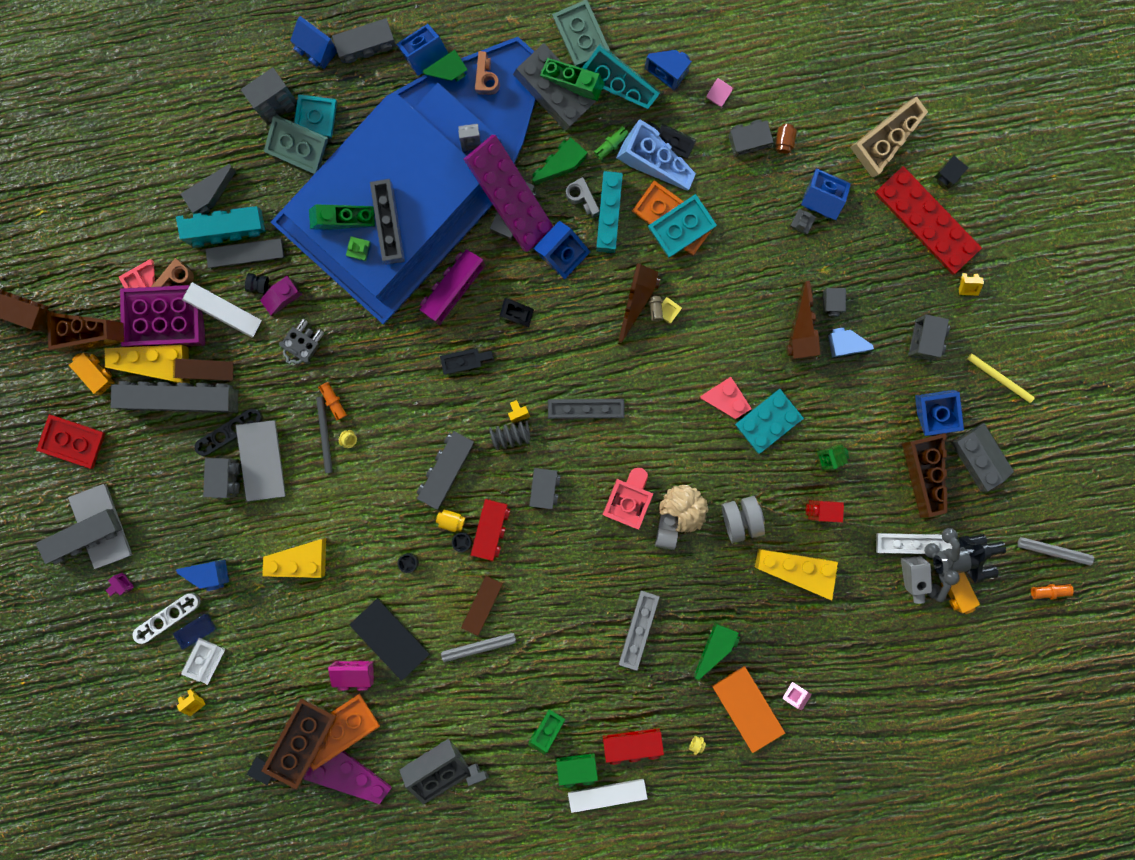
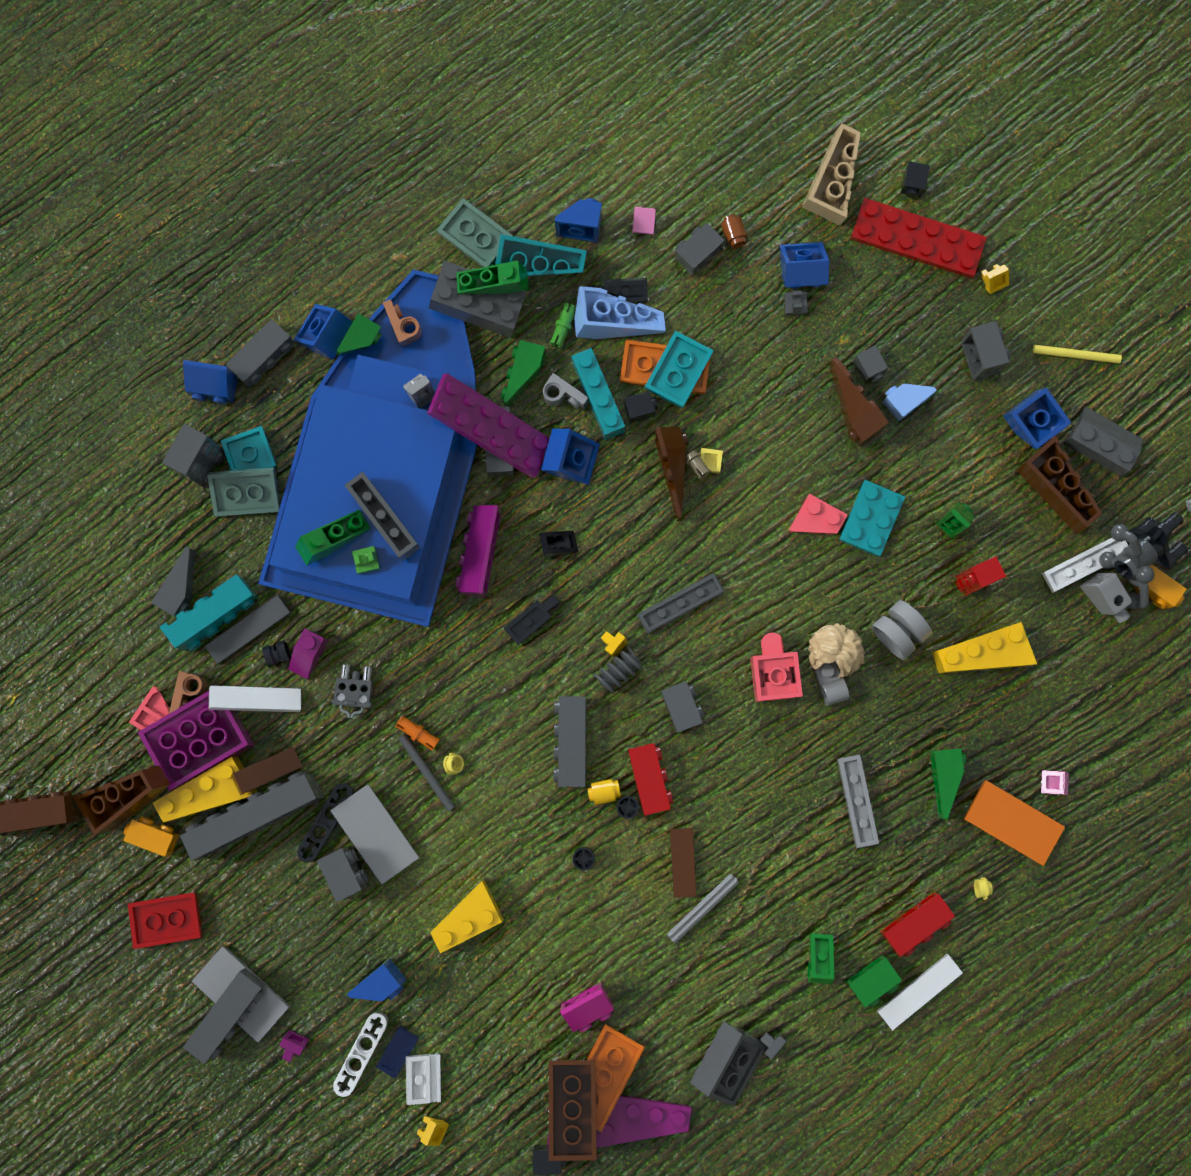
camera: 25 degrees left, 5 degrees down
black tile [349,598,430,681] -> none
none -> black brick [624,391,658,423]

